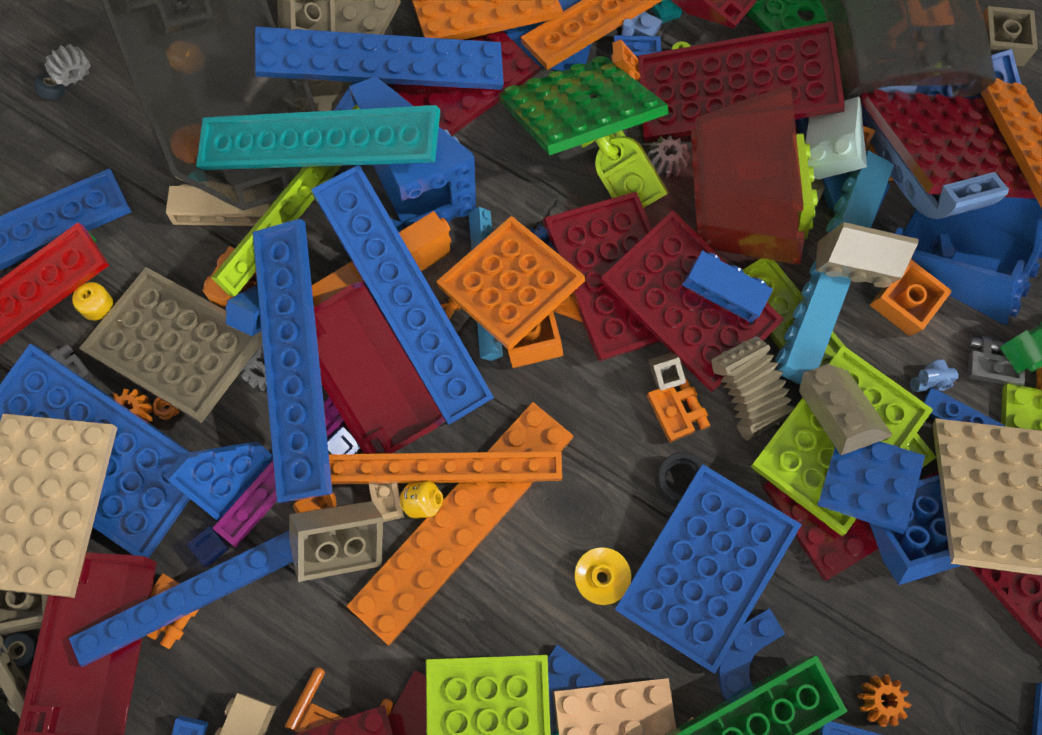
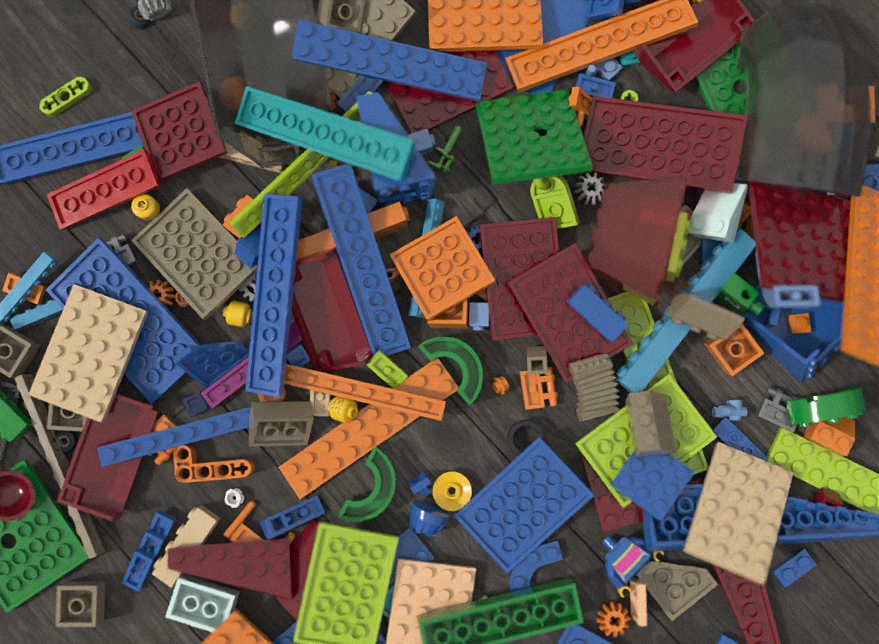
camera: 20 degrees right, 15 degrees up
none -> dark red plate [131,81,228,182]
none -> orange beam [174,445,255,483]
none -> yellow head [223,301,253,327]
none -> white plate [225,488,244,508]
none -> blue slope [259,495,325,540]
none -> green brick [337,446,397,522]
none -> lime plate [366,349,408,390]
none -> blue tile [408,471,431,497]
none -> blue piece [410,500,449,537]
none -> green brick [418,337,483,405]
none -> bright green piece [427,126,462,172]
none -> medium blue brick [469,303,489,331]
none -> orange plate [492,376,509,395]
none -> blue torso [602,535,664,597]
none -> light nougat tile [630,577,647,626]
none -> dark tan plate [636,560,718,621]
none -> green torso [716,273,765,316]
none -> orange plate [787,313,811,335]

